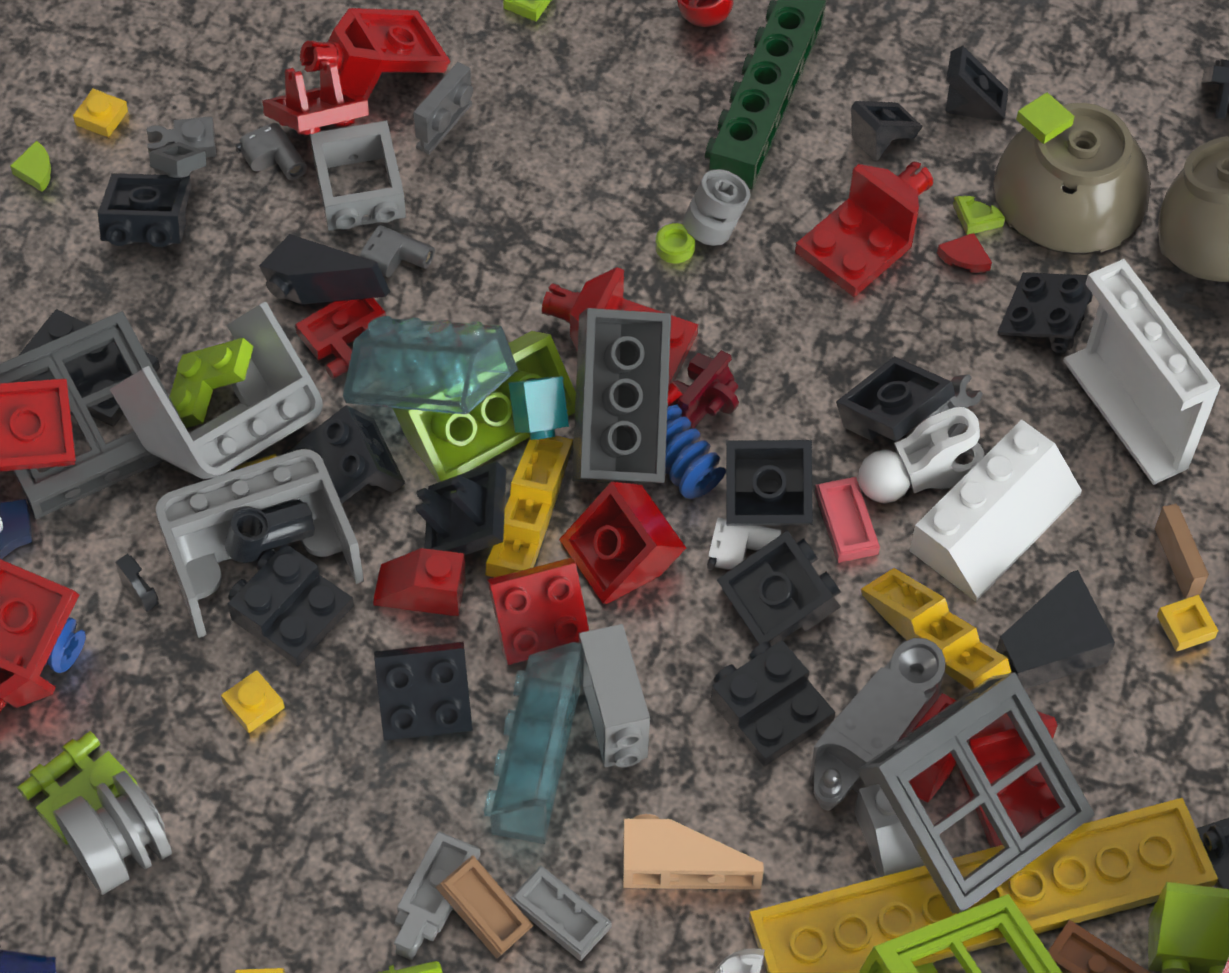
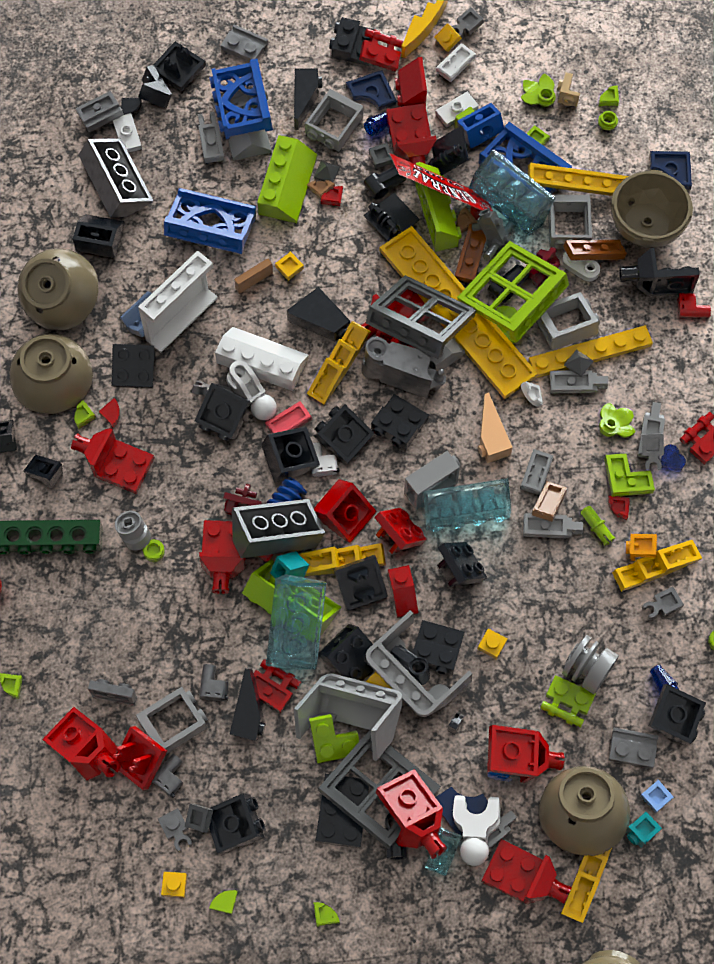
camera: 110 degrees left, 10 degrees up
lime tile [1016,92,1075,144] -> none

